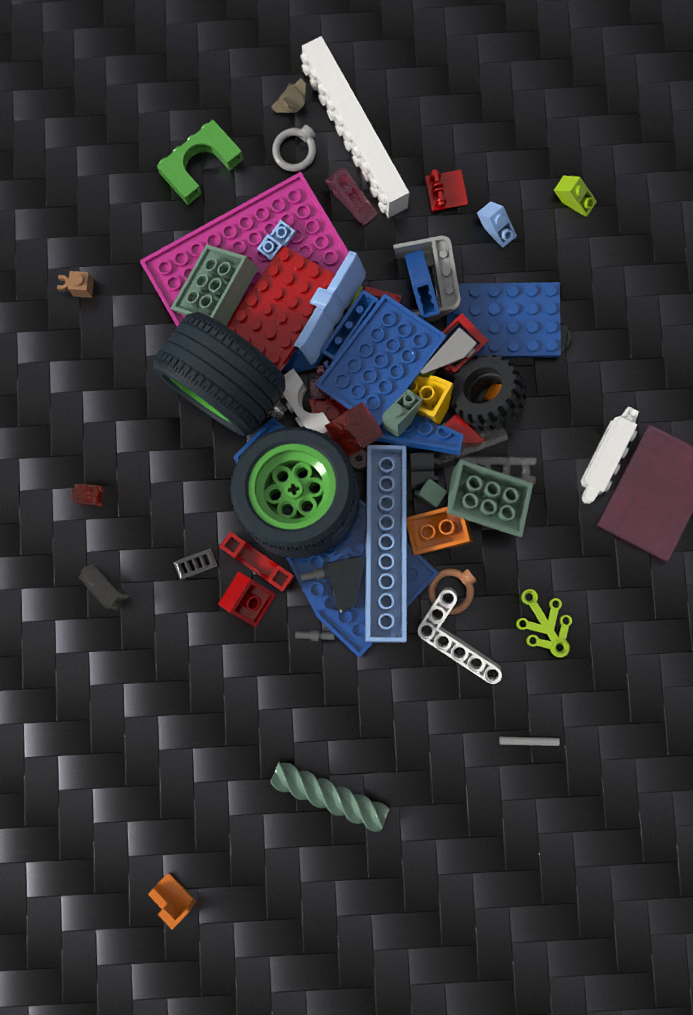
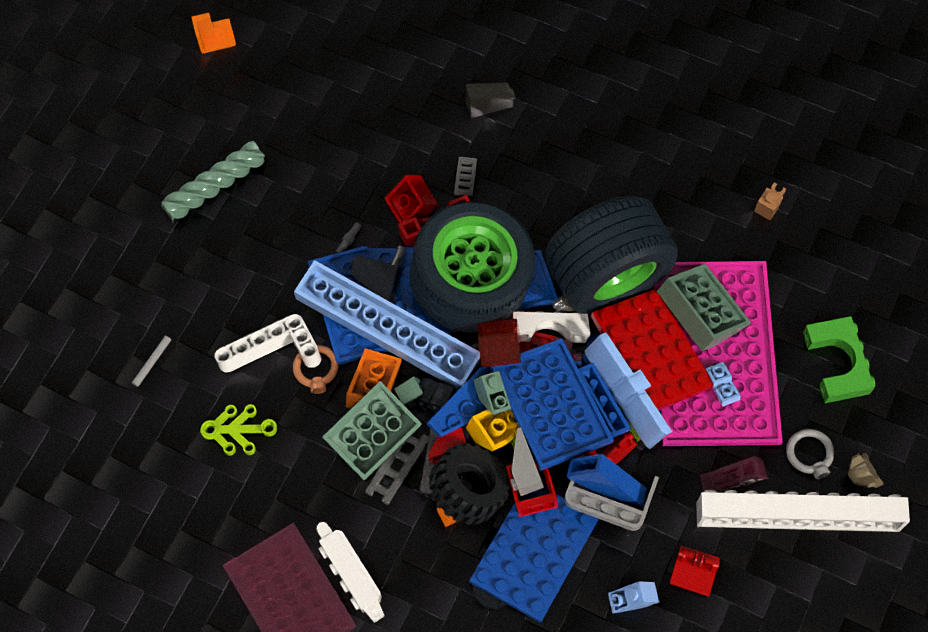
camera: 115 degrees right, 15 degrees down
clear red brick [71,484,103,507] -> none

